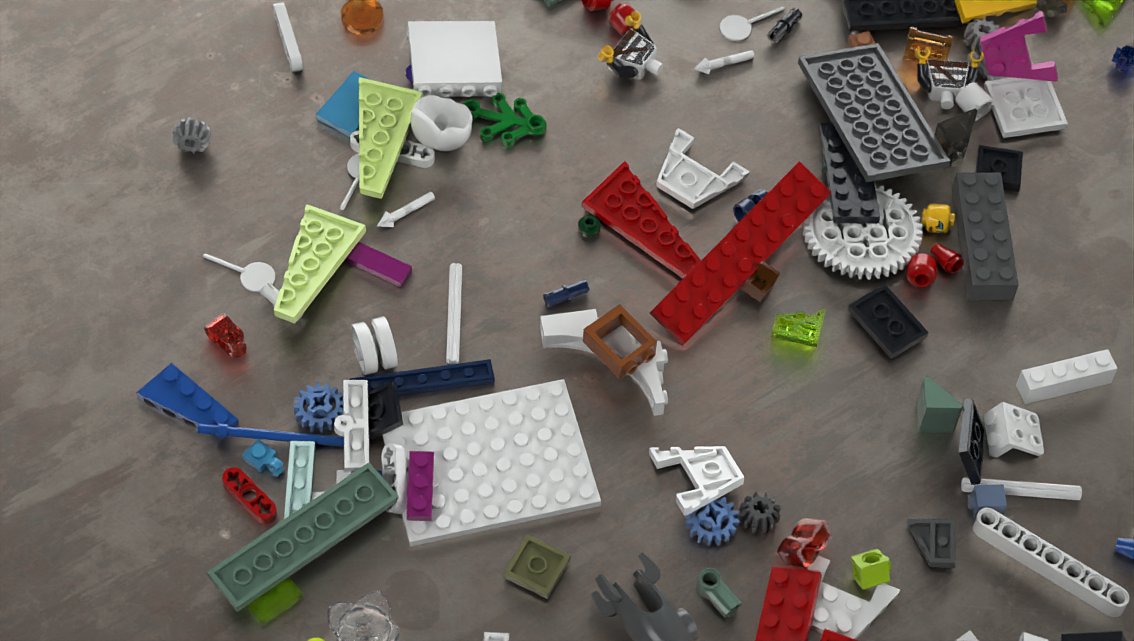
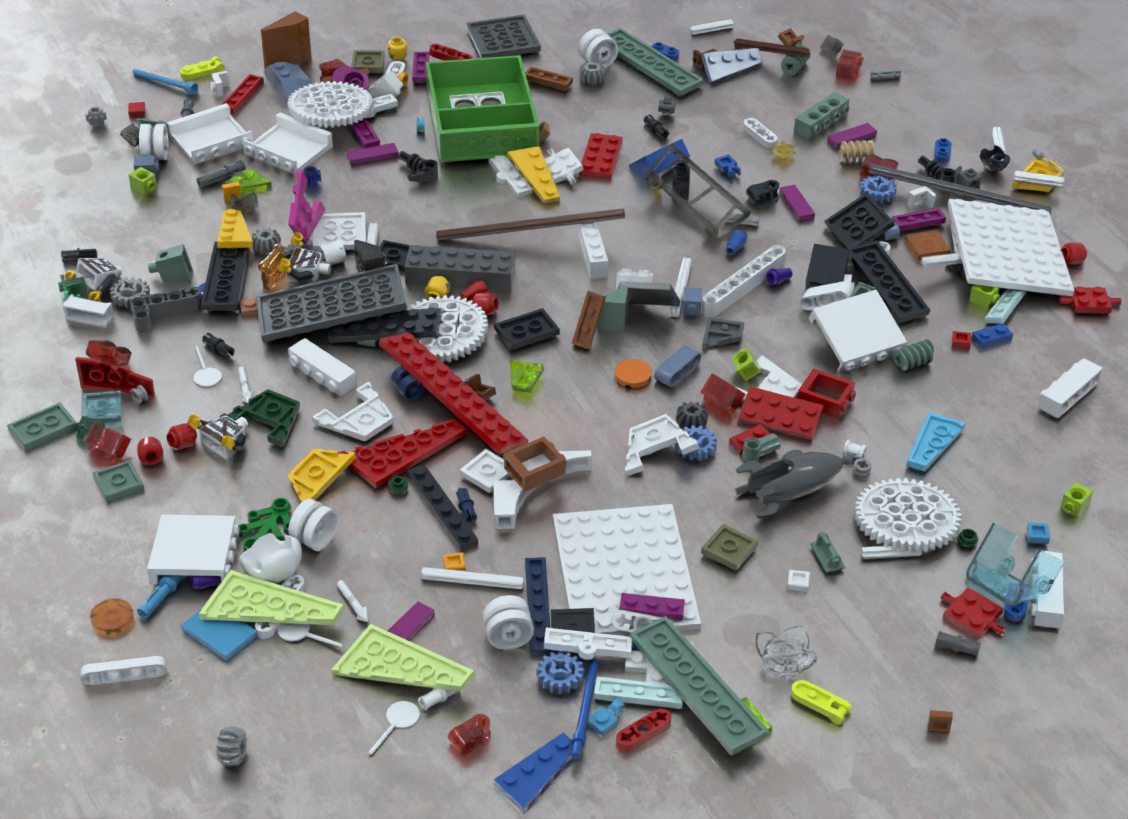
camera: 80 degrees left, 15 degrees down
none -> dark azure pin [137,575,187,619]
none -> dark green wing [219,389,300,447]
none -> white brick [288,338,357,397]
none -> yellow wing [288,449,356,503]
none -> white wheel [288,499,339,551]
none -> white axle [365,223,379,259]
none -> black plate [406,464,478,551]
none -> reddish brown axle [436,208,625,241]
none -> light orange tile [443,552,466,571]
none -> white plate [460,449,510,493]
none -> dark orange plate [572,291,606,349]
none -> orange tile [615,359,652,388]
none -> sand blue beam [654,346,701,387]
none -> red plate [729,424,770,455]
none -> dark purple cone [766,268,793,286]

